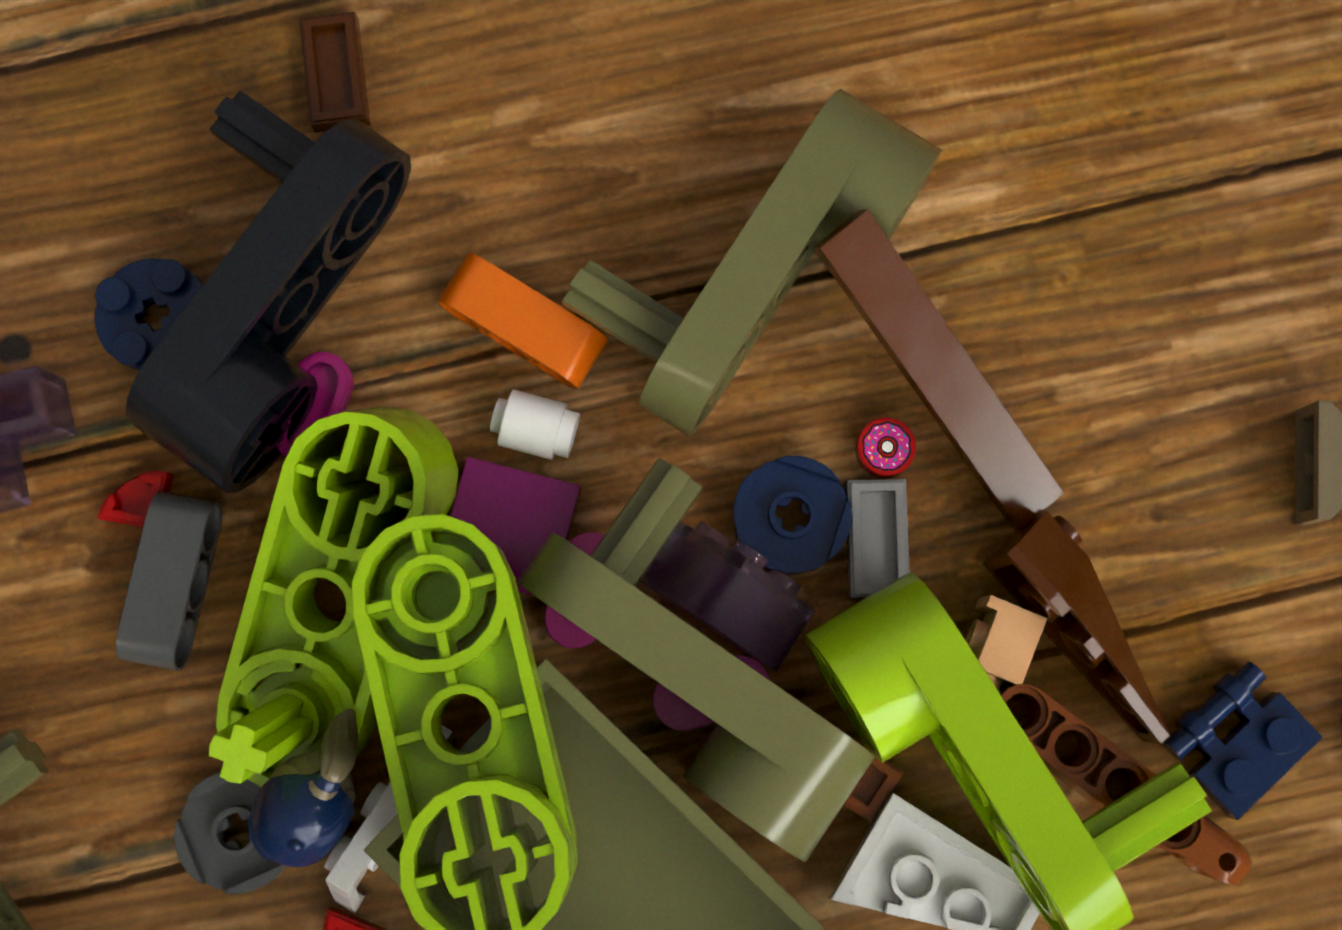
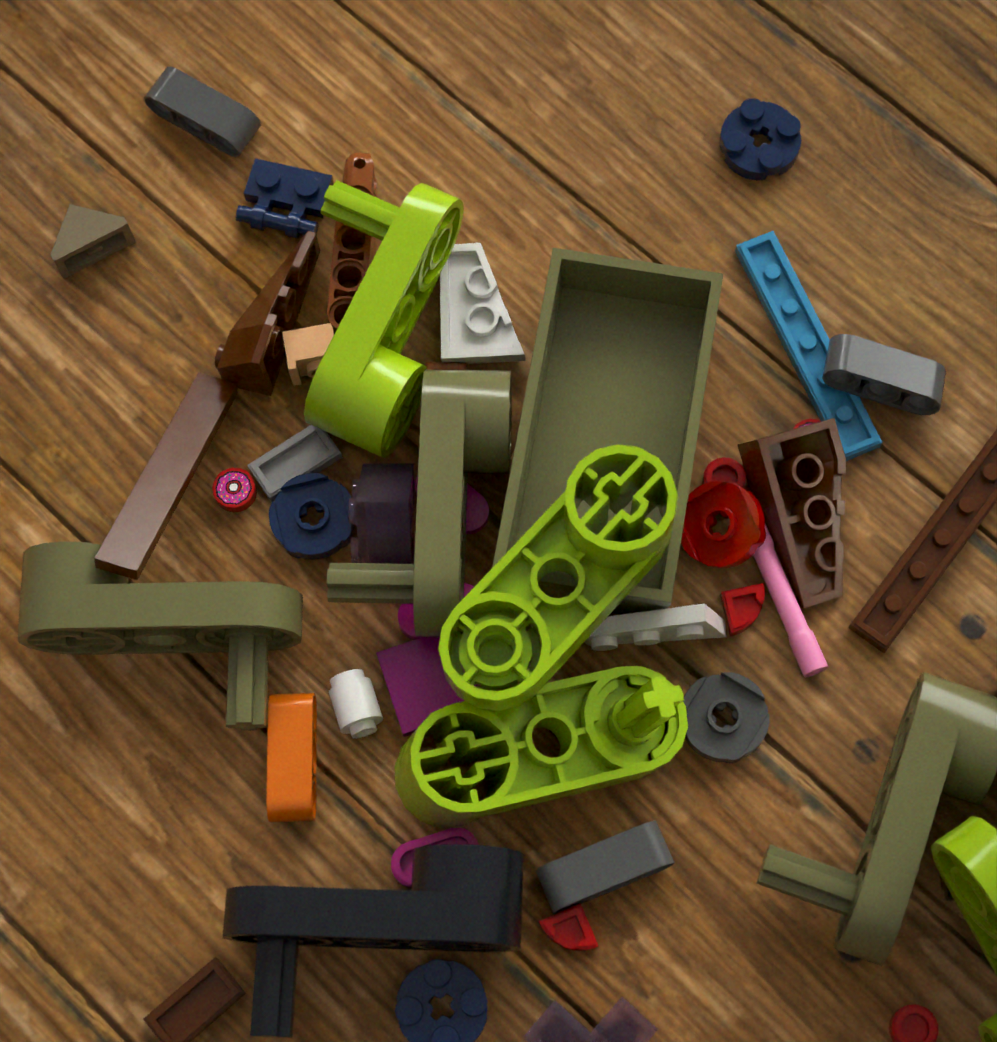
camera: 120 degrees left, 10 degrees down
dark blue hair [248,709,358,867] -> none

